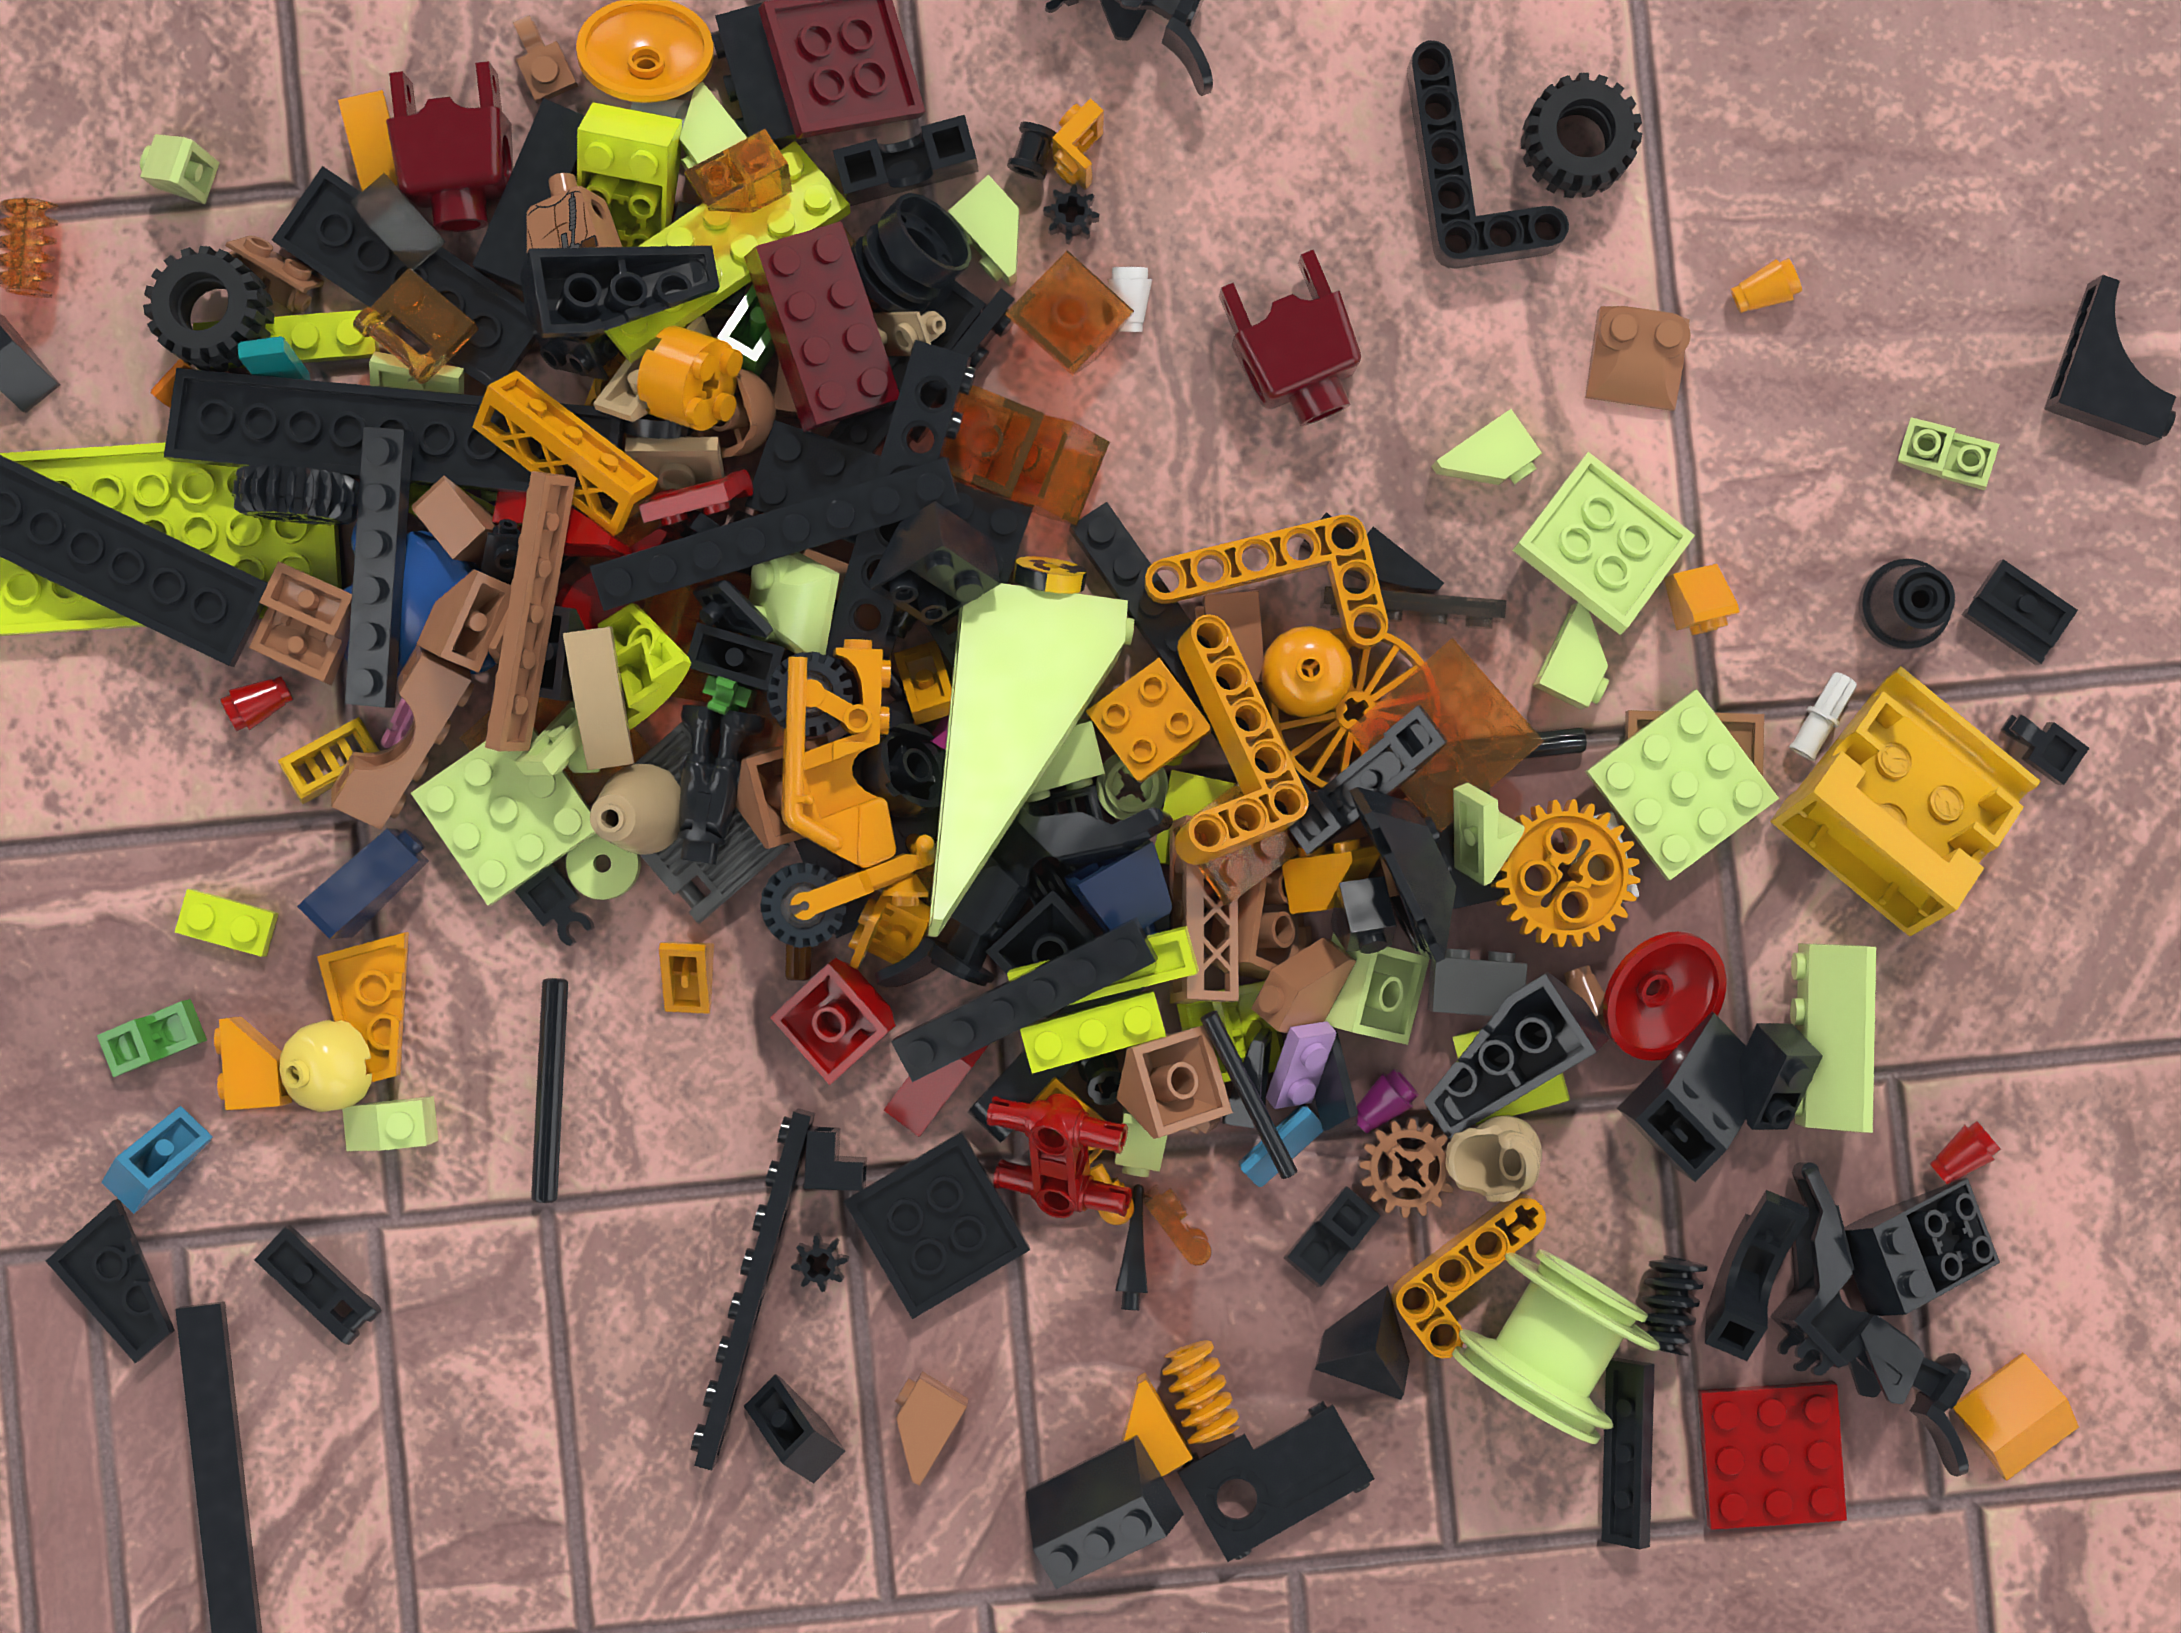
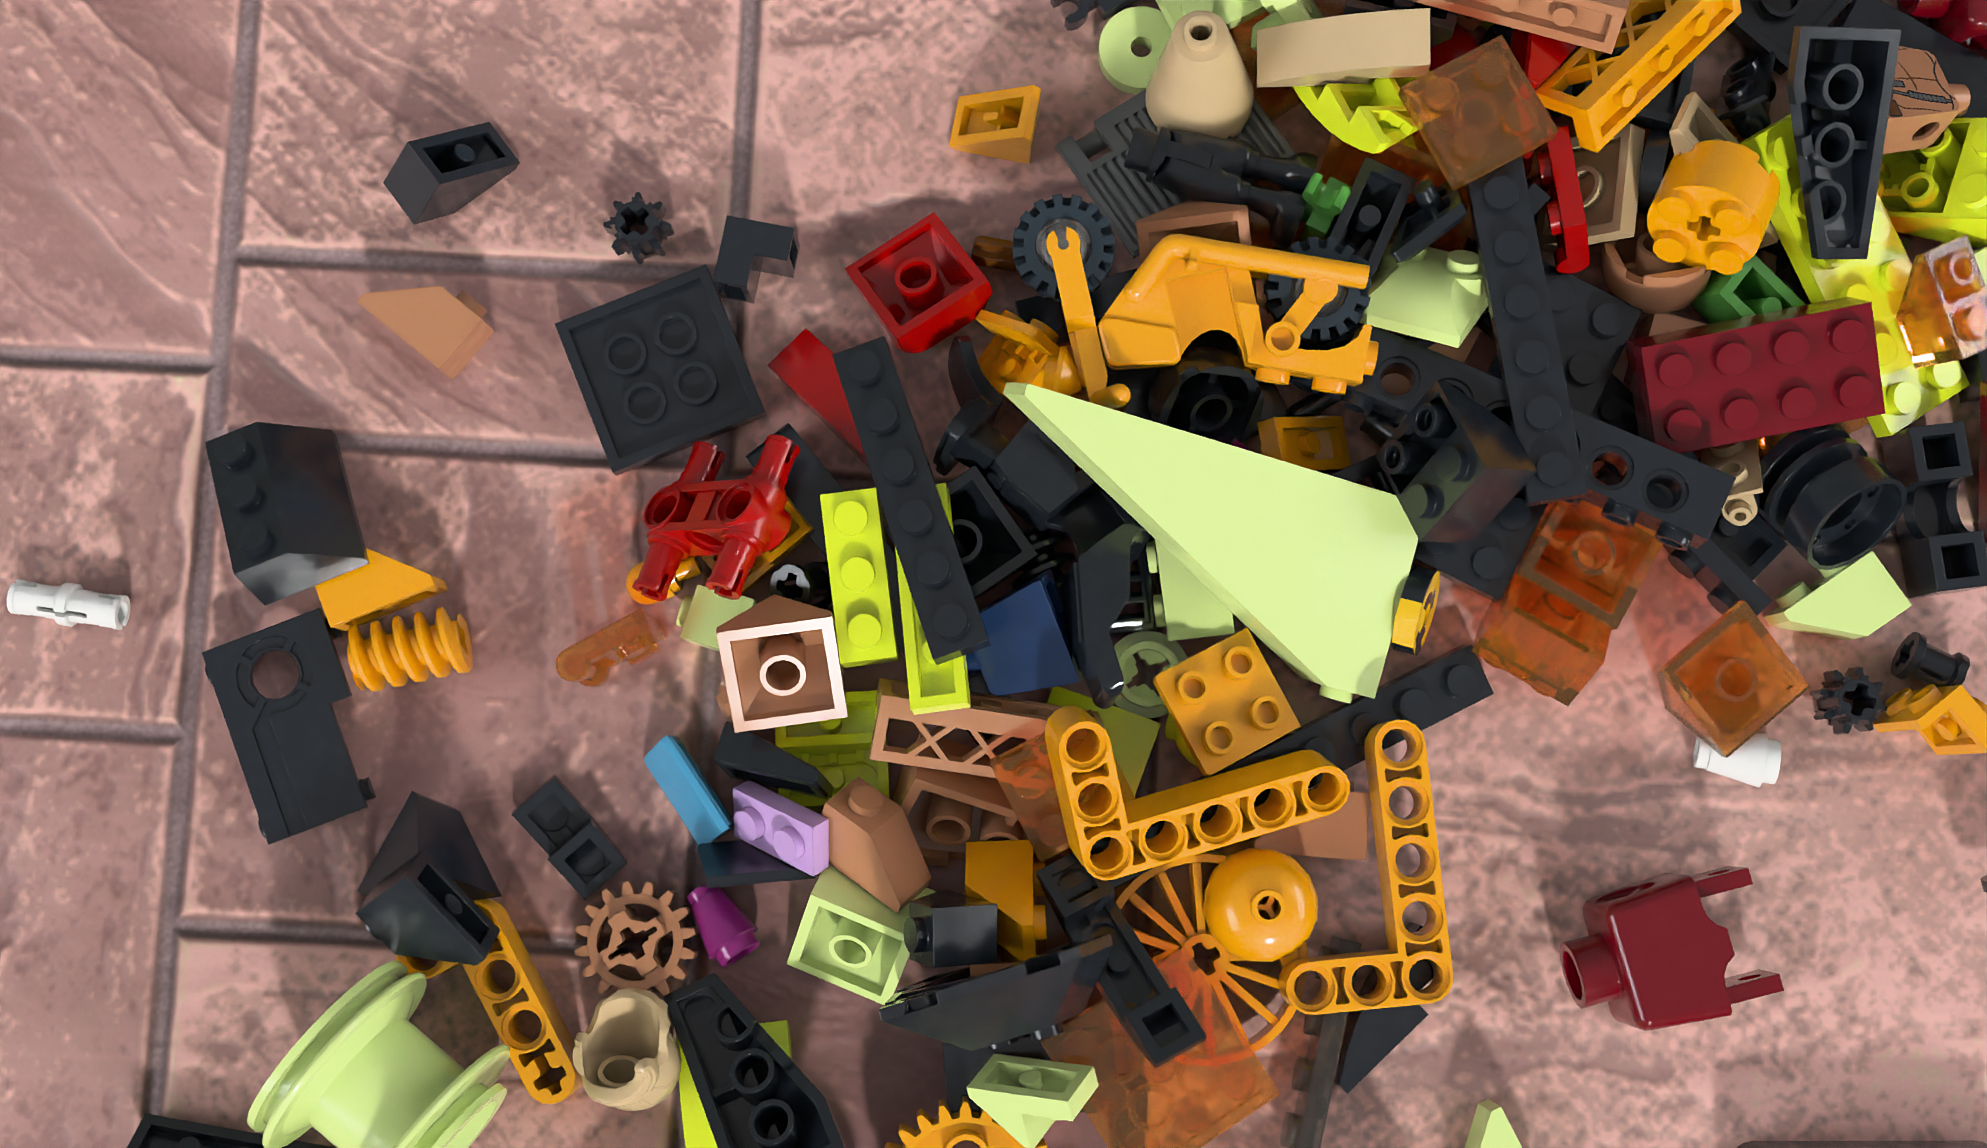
camera: 100 degrees right, 5 degrees down
black plate [690,1108,815,1471] -> none
black piece [1115,1184,1148,1311] -> none
black bar [1200,1011,1298,1179] -> none
dark grey brick [1427,948,1527,1016] -> none
none -> black slope [355,849,501,965]
none -> clear orange plate [1398,35,1558,191]

